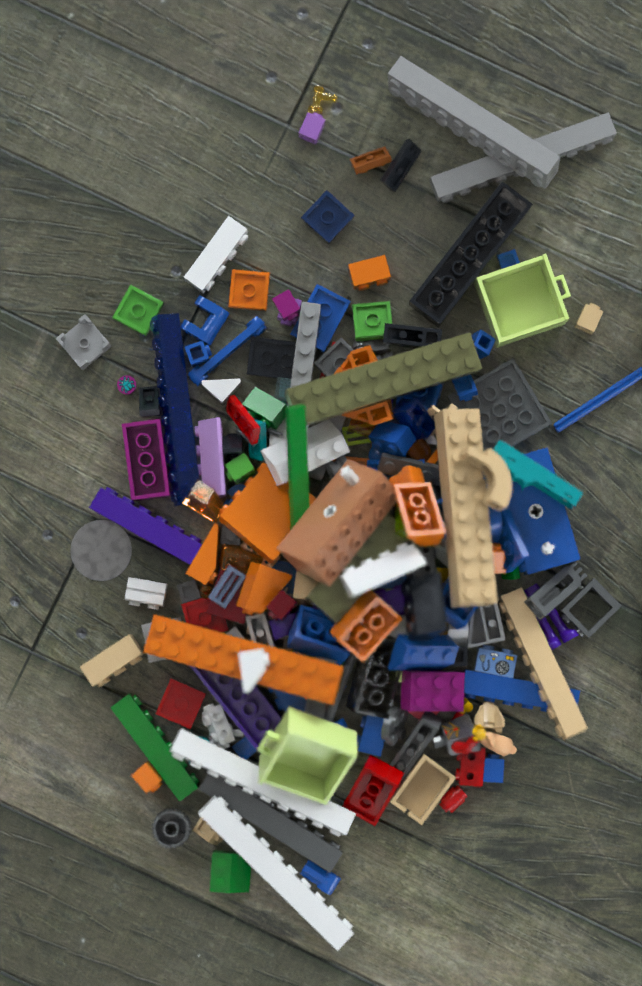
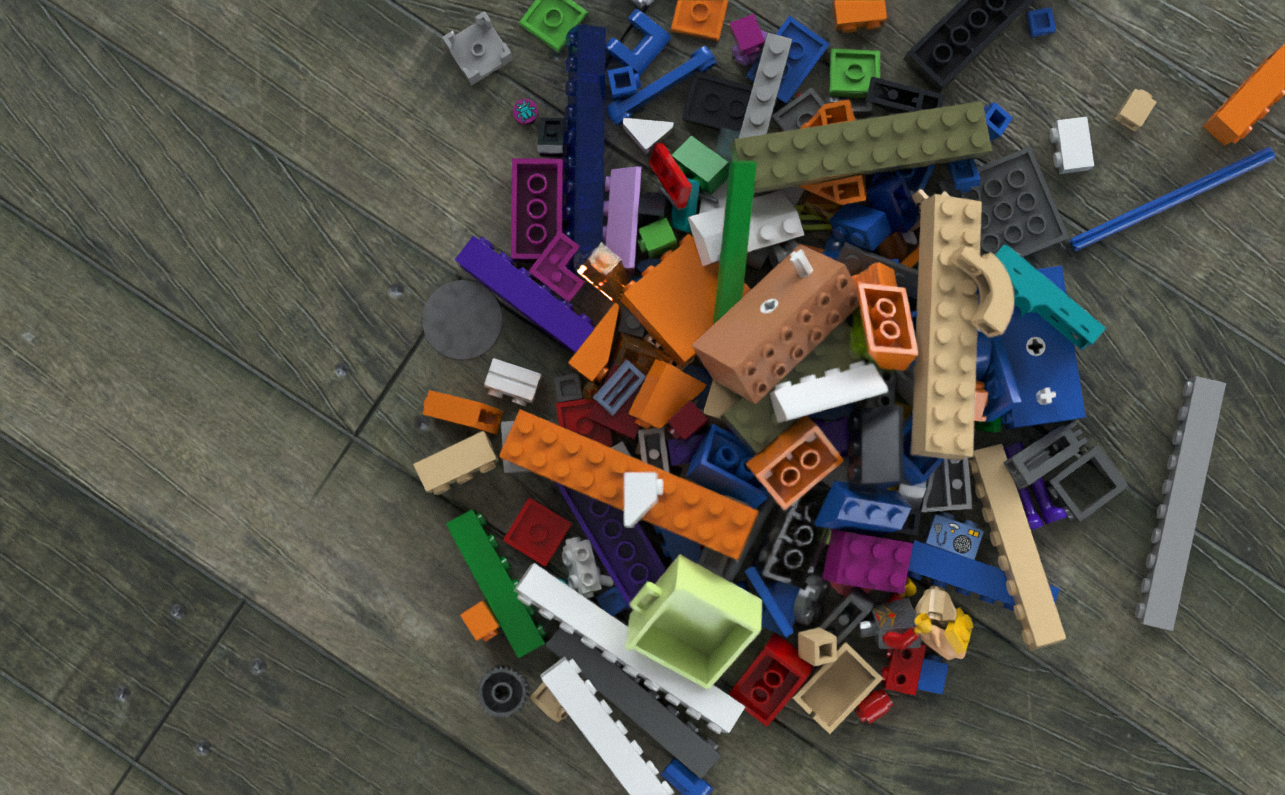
camera: 10 degrees right, 0 degrees up
green slope [210,850,251,893] -> none
yellowish green container [474,254,571,348] -> none
none -> orange slope [422,390,504,435]
none -> magenta plate [529,231,585,303]
none -> blue tile [743,566,793,637]
none -> tan brick [798,628,837,666]
none -> yellow plate [944,607,973,655]
none -> white brick [1050,117,1094,174]

